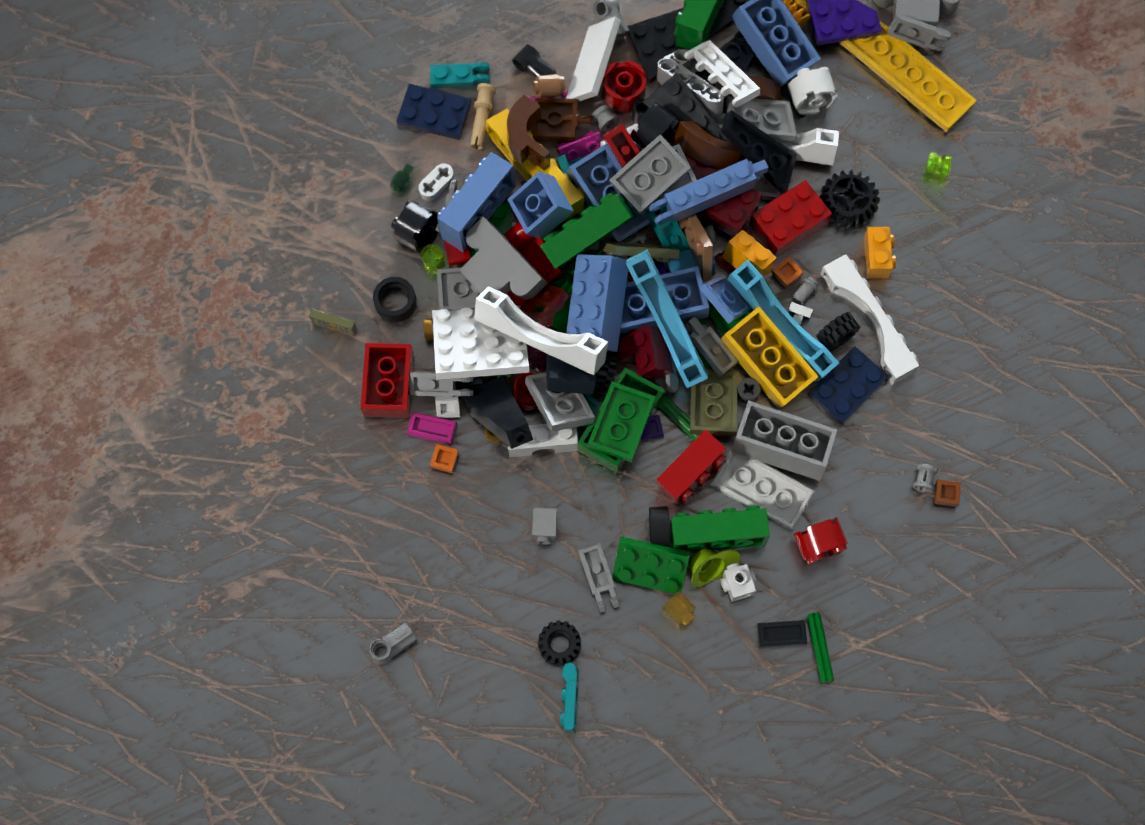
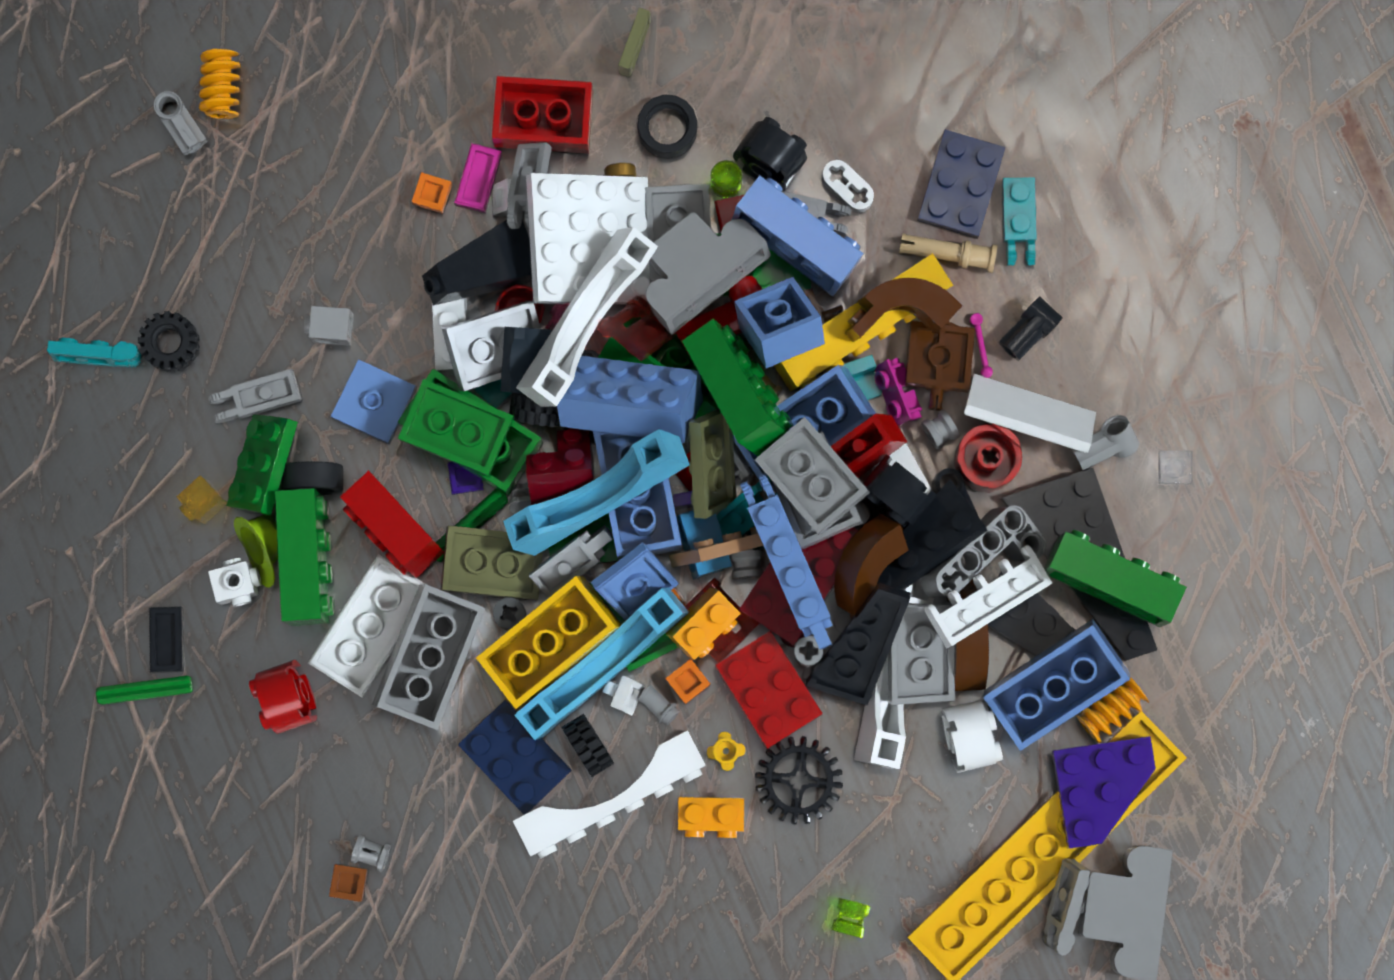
camera: 90 degrees right, 10 degrees up
clear green cylinder [390,164,414,193] -> none
medium nougat brick [532,74,566,98] -> none
none -> light orange piece [199,49,241,119]
none -> medium blue plate [330,359,417,444]
none -> yellow plate [707,732,745,771]
none -> light grey bush [794,636,823,667]

